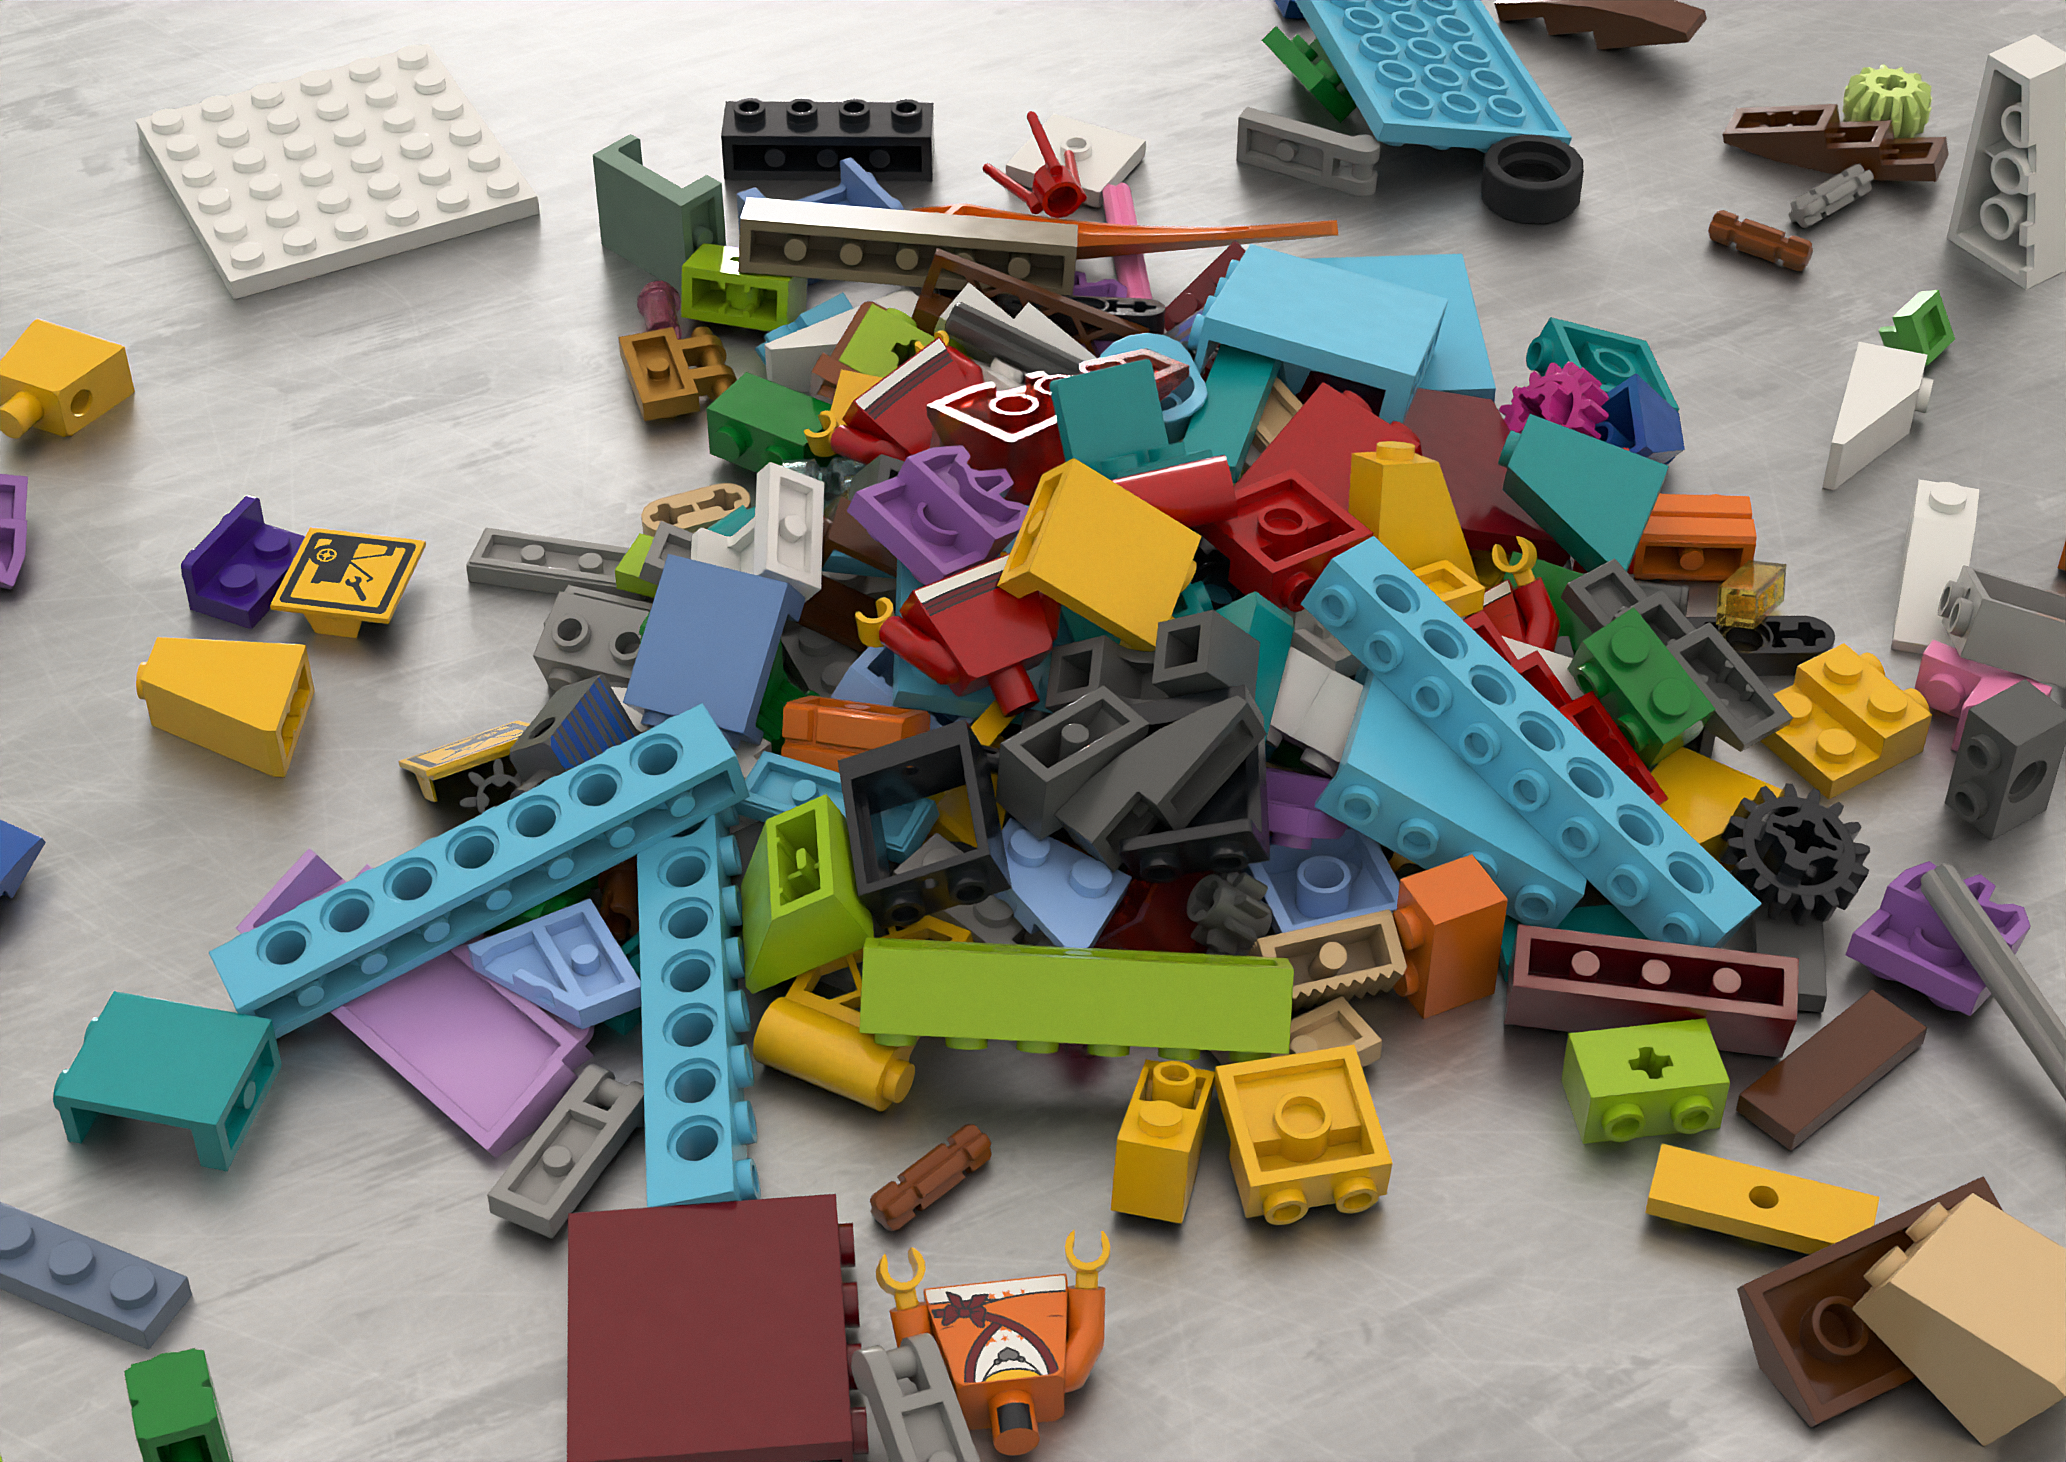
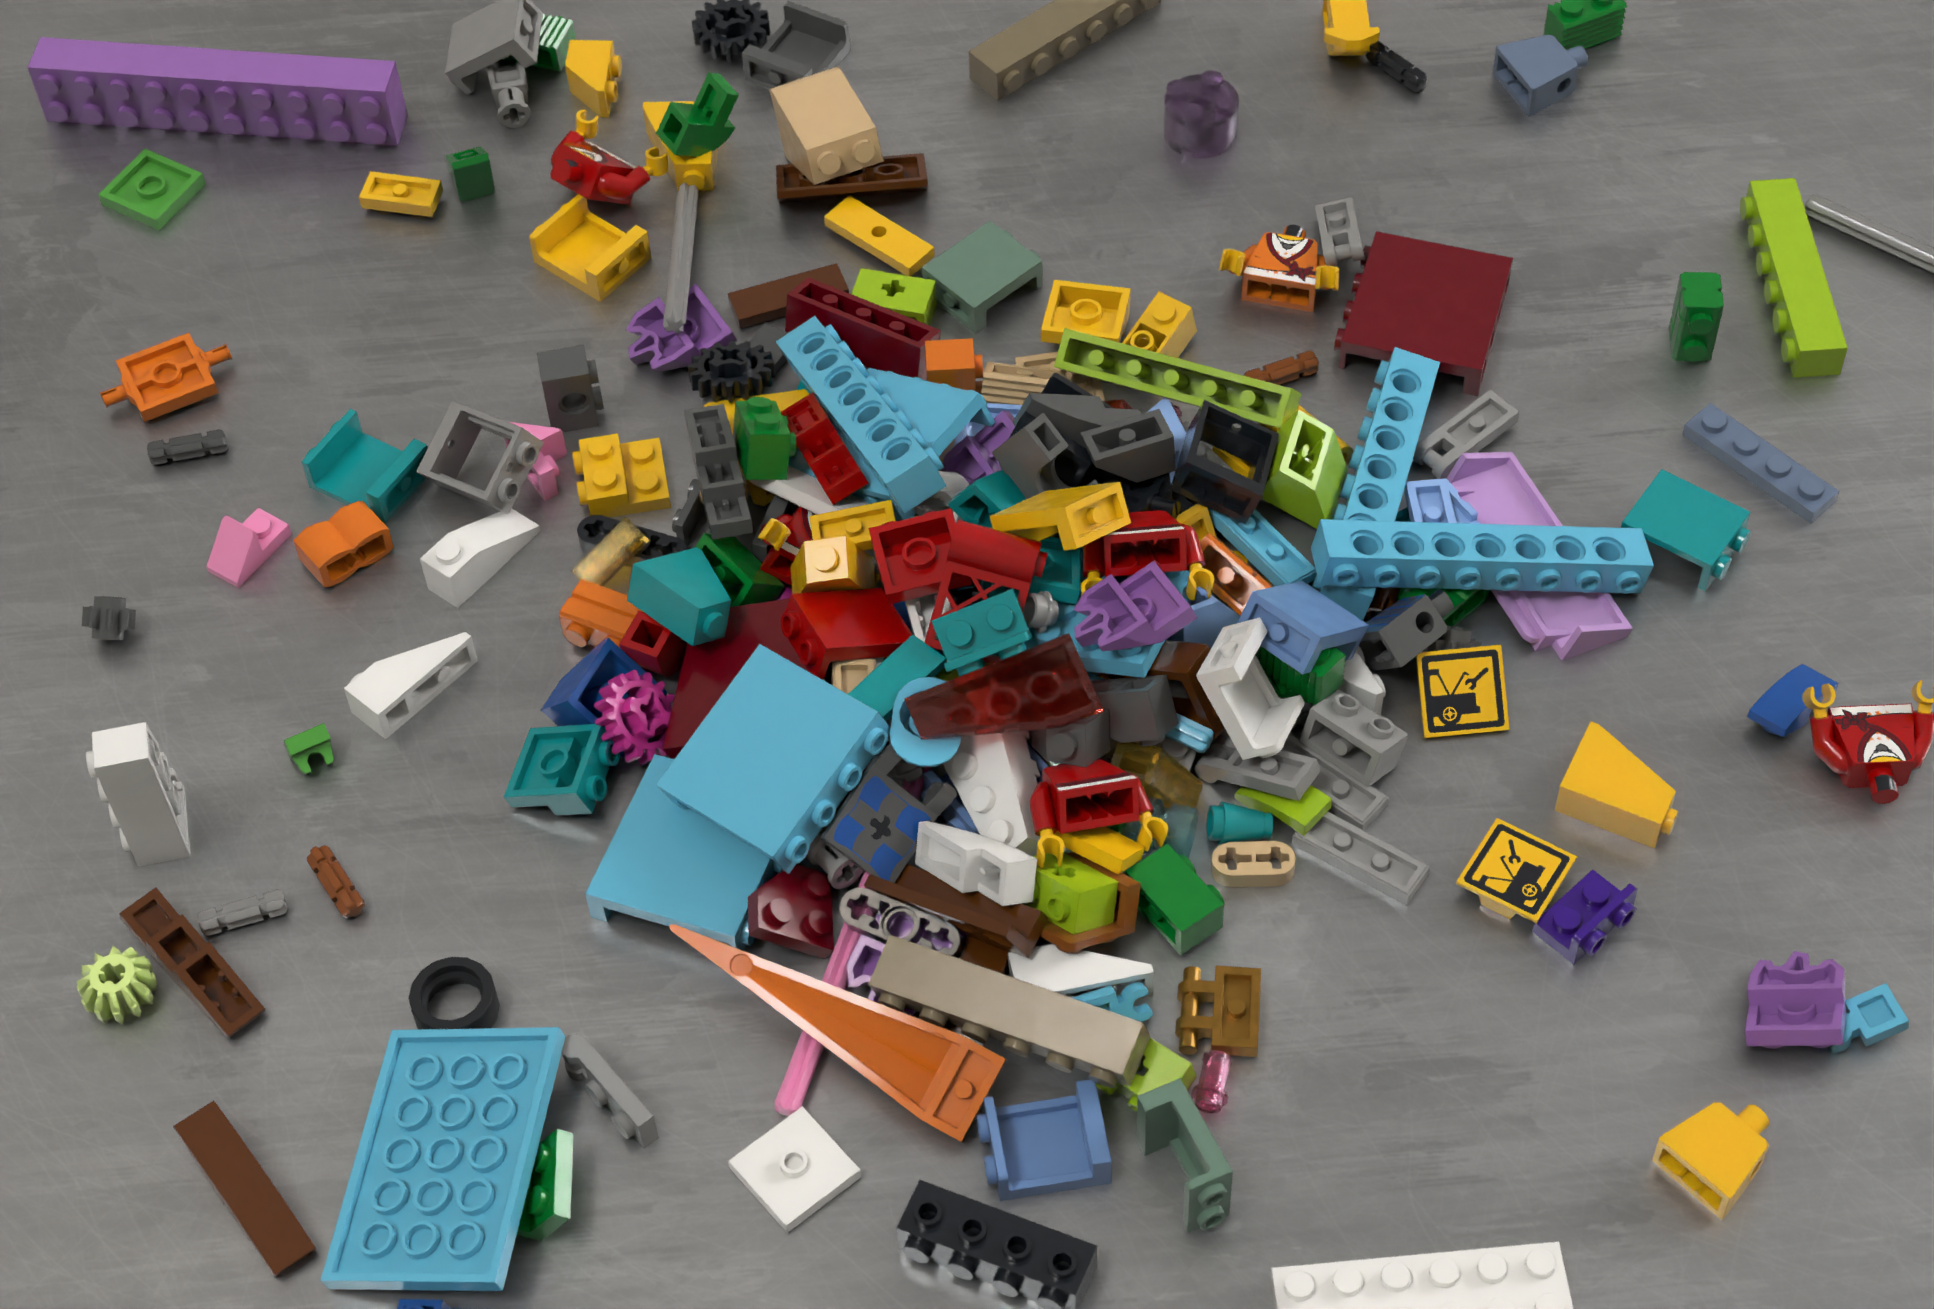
camera: 155 degrees left, 10 degrees up
dark grey axle [944,302,1097,383] -> none
red plant [982,111,1087,218] -> none
none -> sand green panel [922,221,1043,334]

